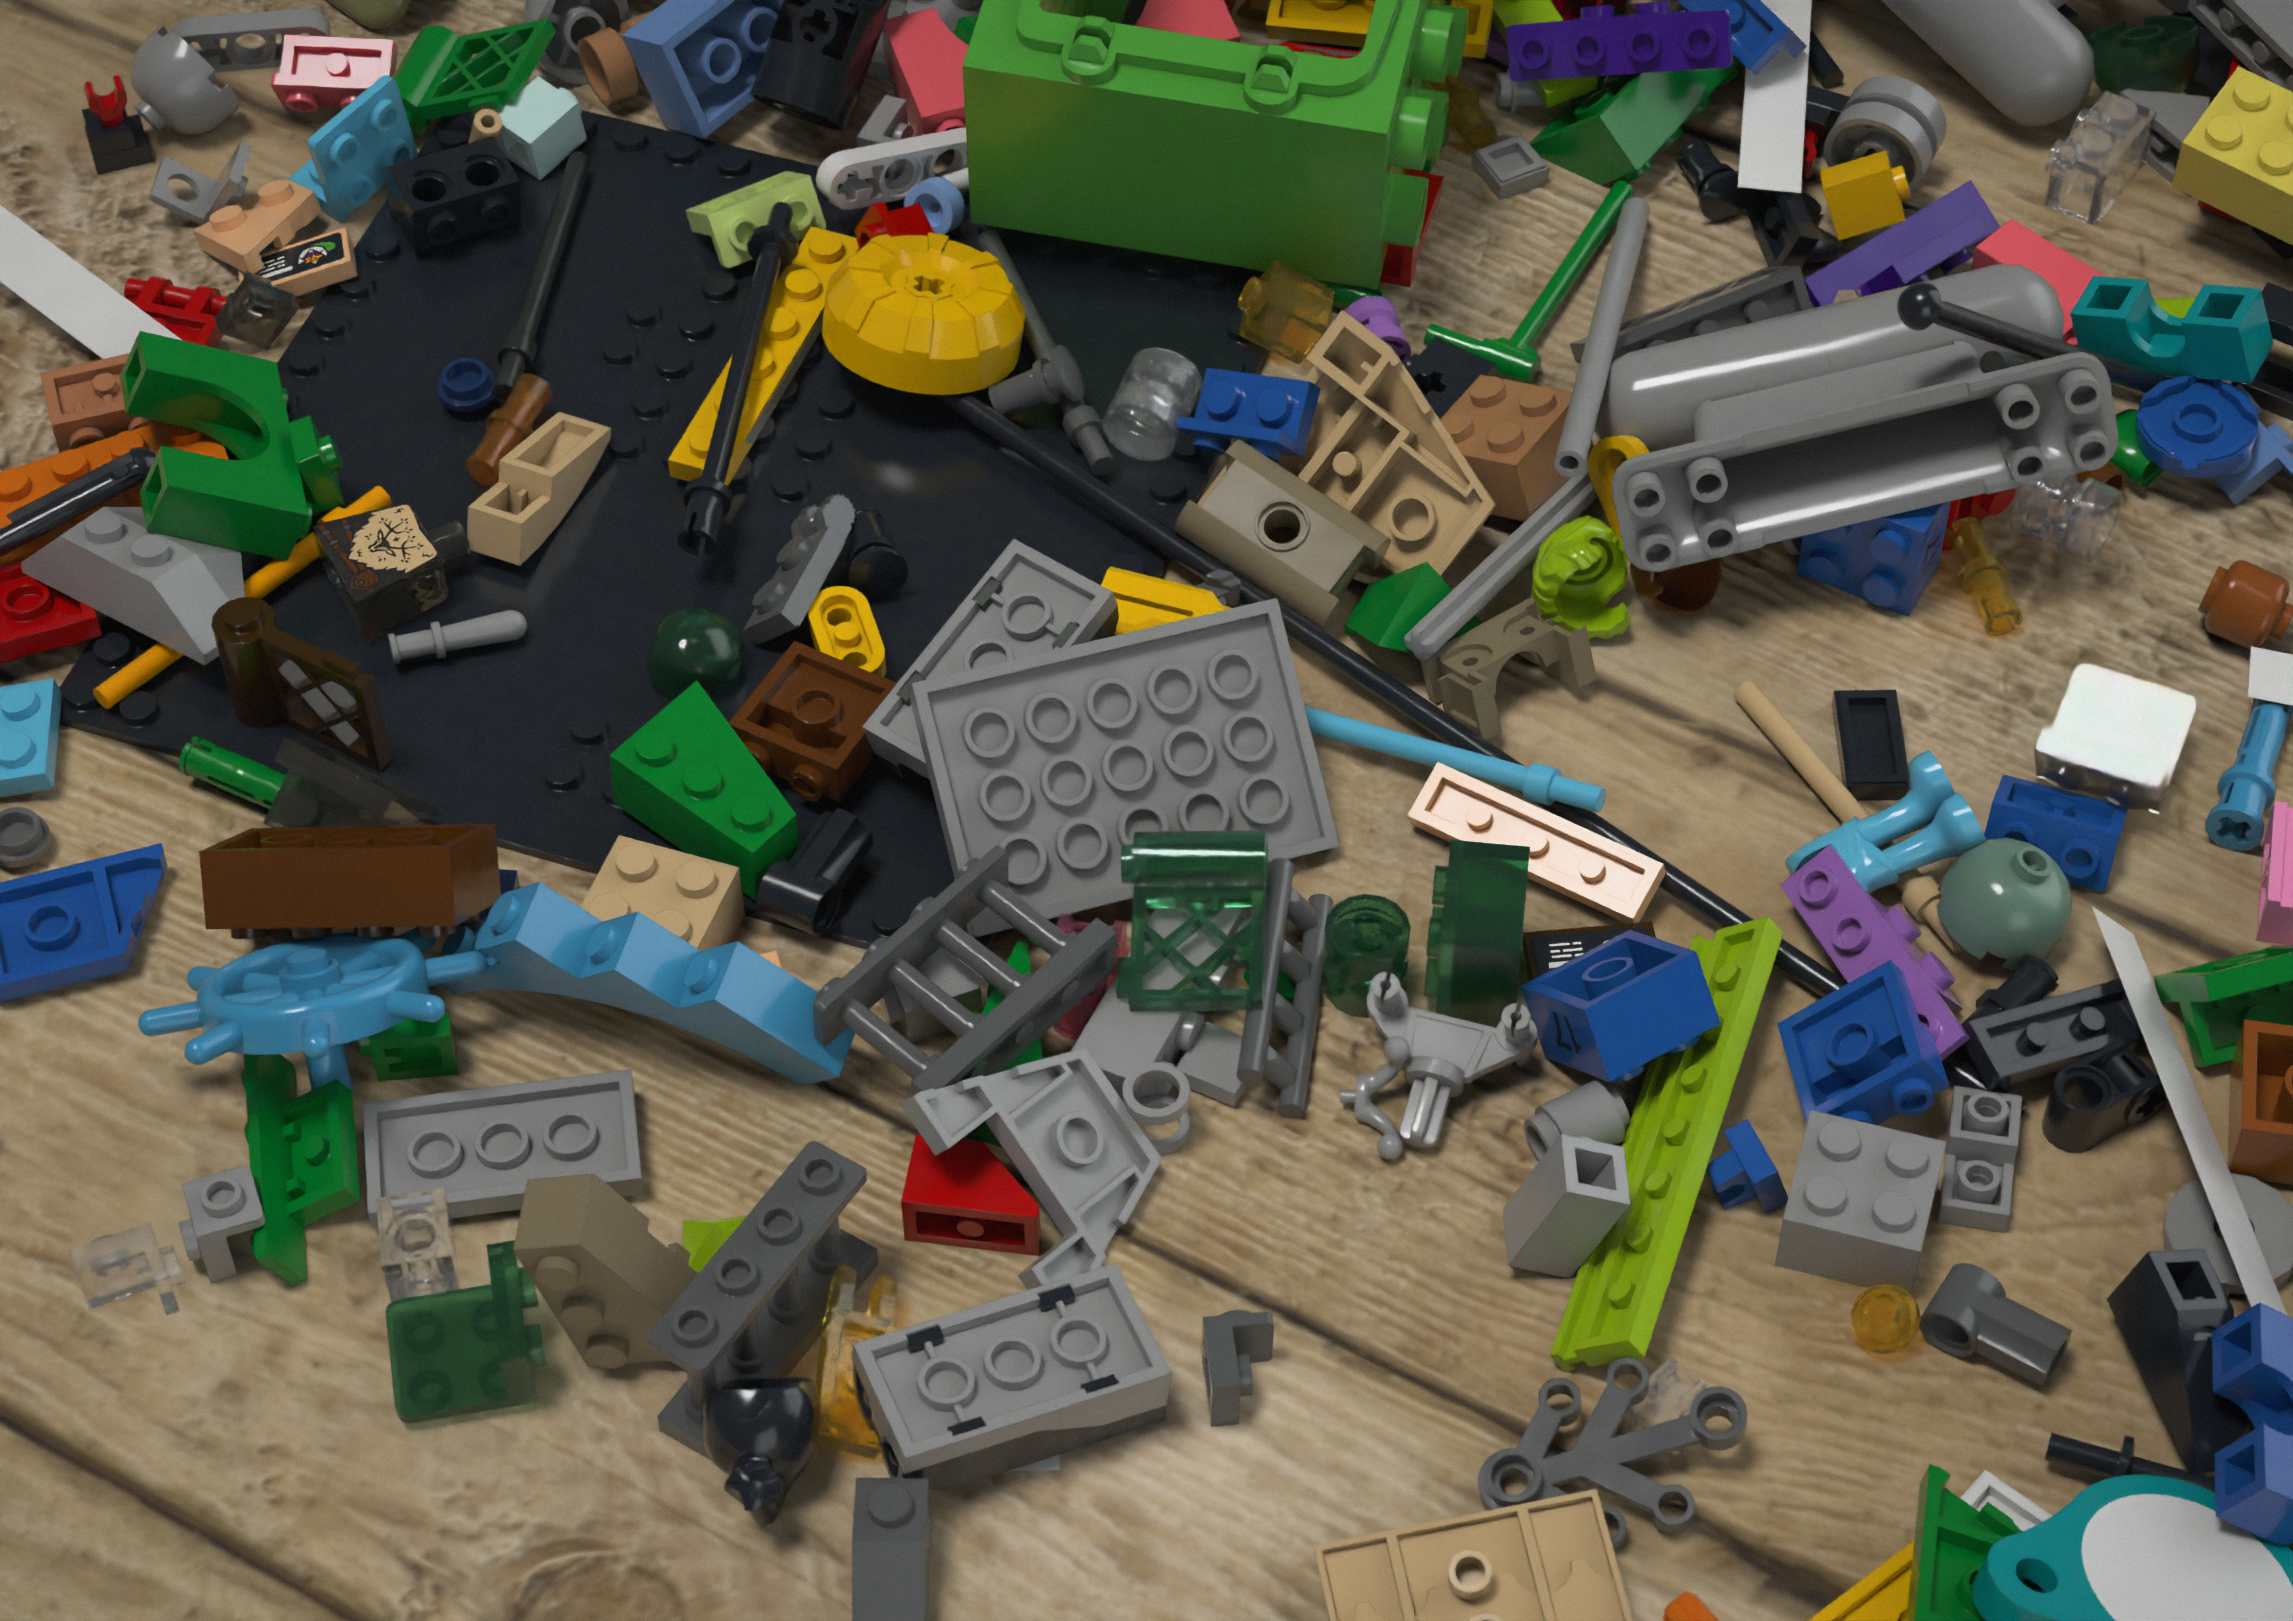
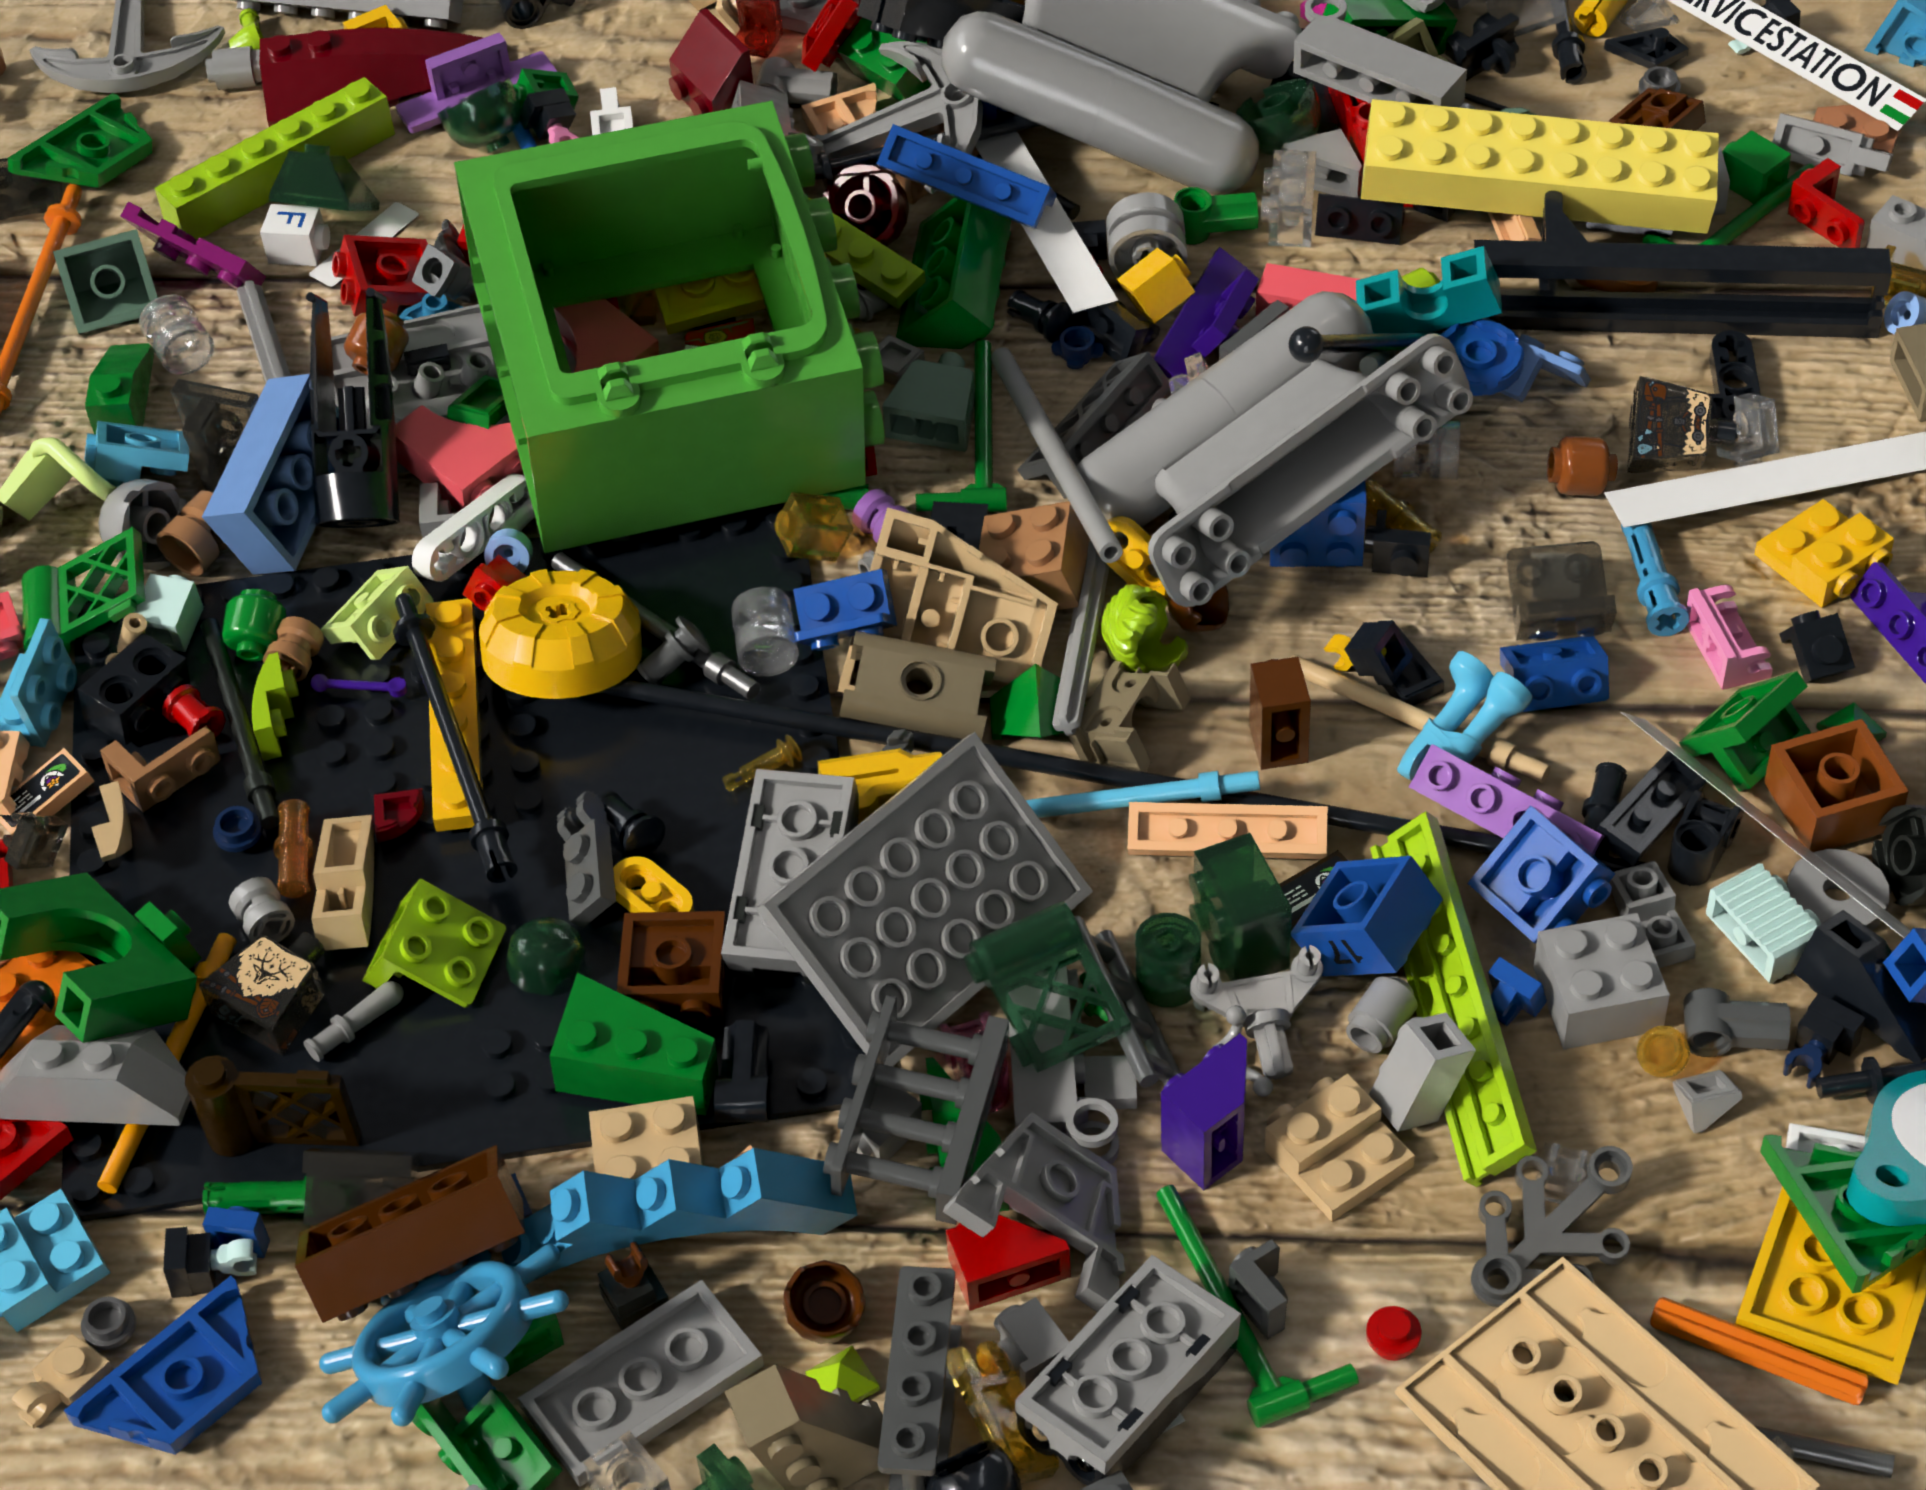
camera: 25 degrees left, 0 degrees up
dark purple bracket [1507,1,1733,81] -> none
sand green cylinder [1936,837,2072,970] -> none
none -> tan slope [91,781,132,862]
none -> medium nougat bracket [100,727,221,812]
none -> red bush [162,684,226,738]
none -> black piece [163,1227,257,1298]
none -> blue plate [202,1206,270,1258]
none -> green head [222,588,287,661]
none -> light grey wheel [228,877,295,946]
none -> lime slope [252,652,299,761]
none -> medium nougat wheel [263,616,324,682]
none -> dark purple hinge [311,674,408,698]
none -> lime bracket [362,878,506,1008]
none -> dark red tile [374,788,425,843]
none -> pearl dark grey piece [597,1242,669,1330]
none -> clear yellow piece [722,734,803,792]
none -> reddish brown hair [783,1260,866,1344]
none -> sand green torso [882,352,975,452]
none -> light grey brick [994,1297,1069,1392]
none -> dark blue plate [1051,326,1104,369]
none -> green bar [1156,1185,1359,1428]
none -> dark purple slope [1161,1033,1247,1191]
none -> green piece [1174,187,1259,245]
none -> reddish brown brick [1249,657,1311,770]
none -> tan plate [1265,1073,1415,1222]
none -> black hinge [1315,193,1405,245]
none -> black piece [1324,621,1413,685]
none -> black bracket [1364,509,1431,577]
none -> red plate [1366,1306,1422,1361]
none -> light grey slope [1673,1070,1742,1133]
none -> light aqua brick [1706,863,1821,984]
none -> black piece [1783,993,1865,1089]

